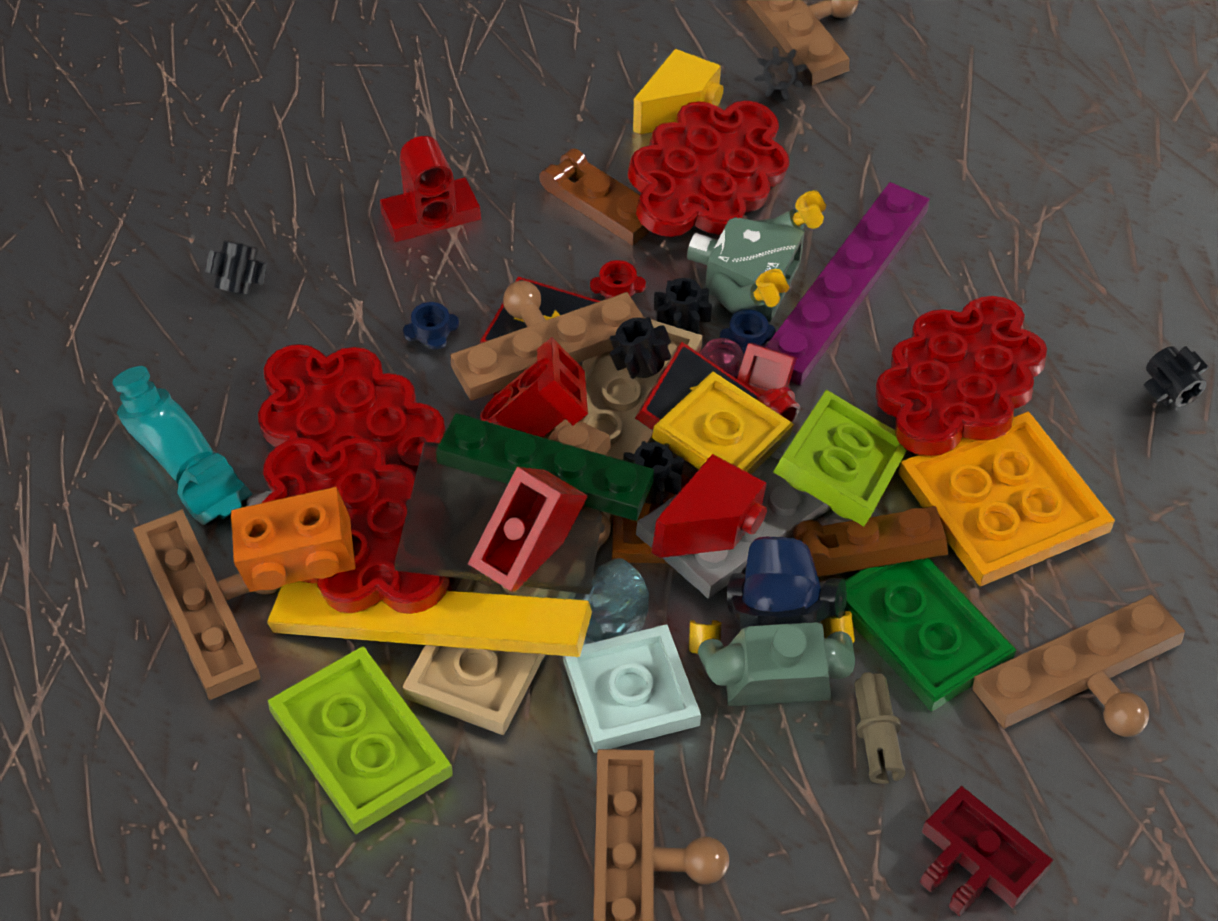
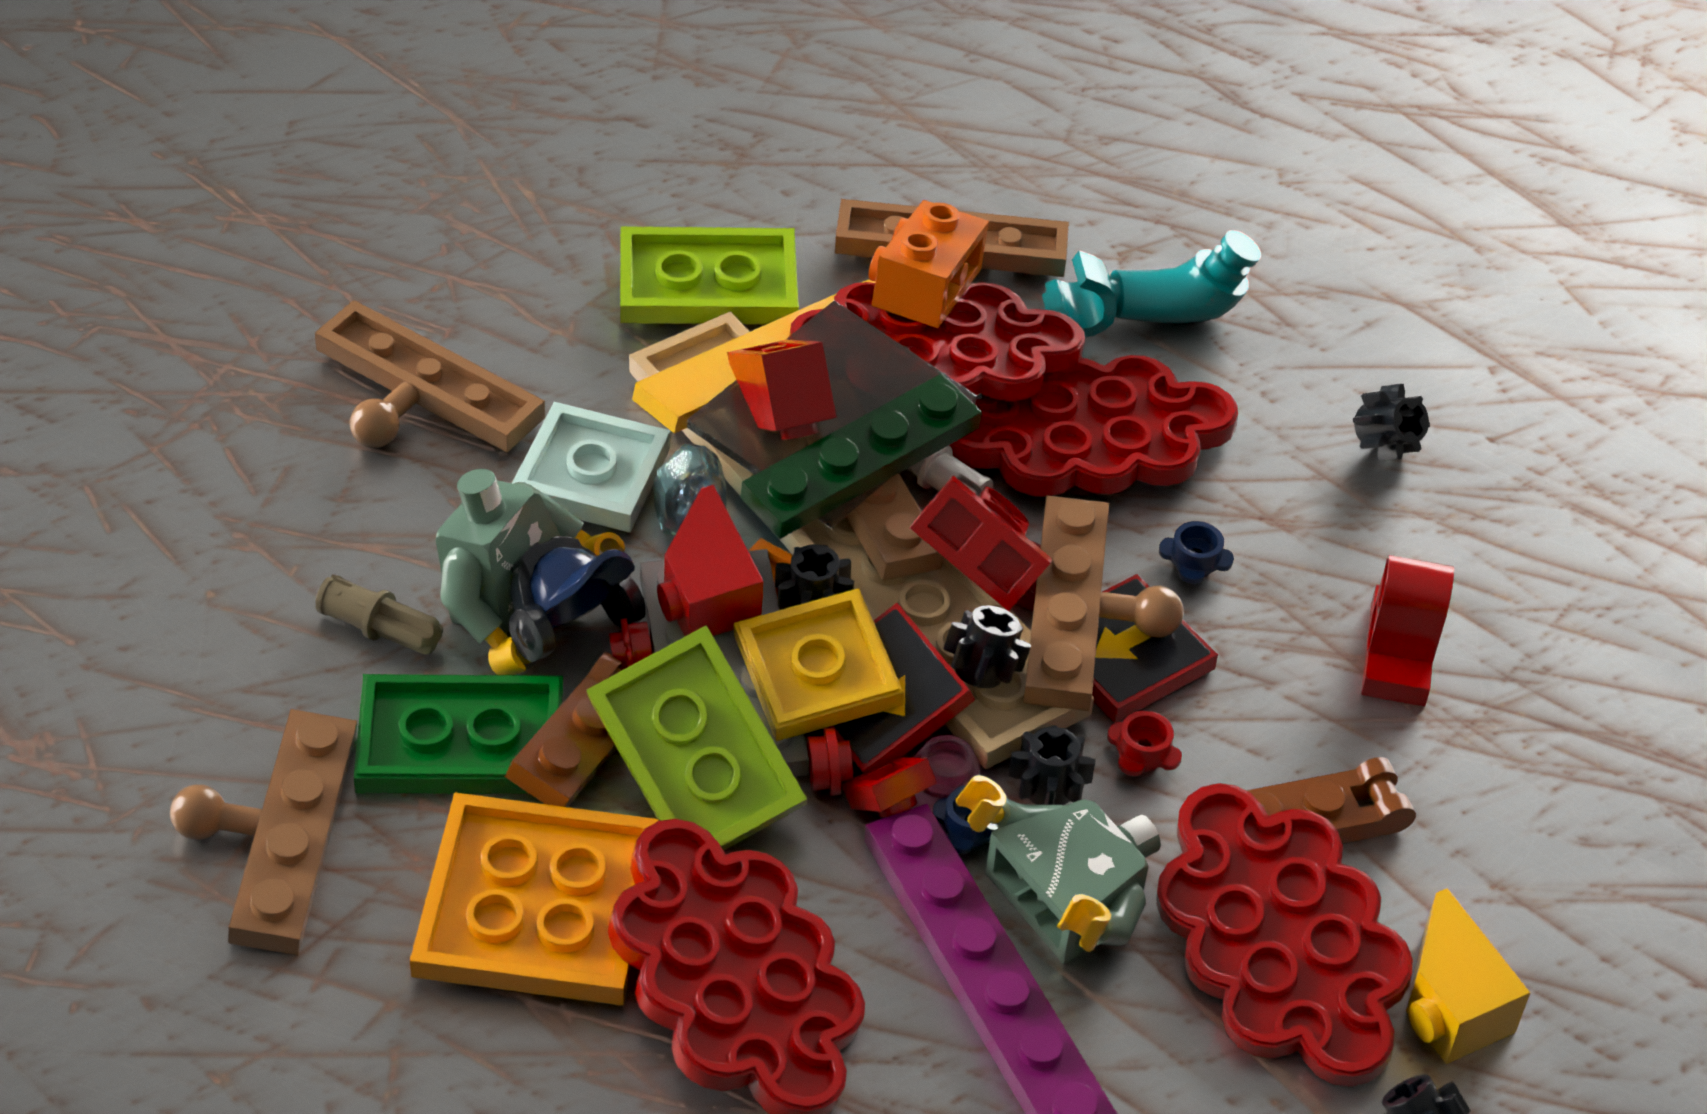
camera: 120 degrees right, 5 degrees down
dark red hinge [919,785,1054,917] -> none

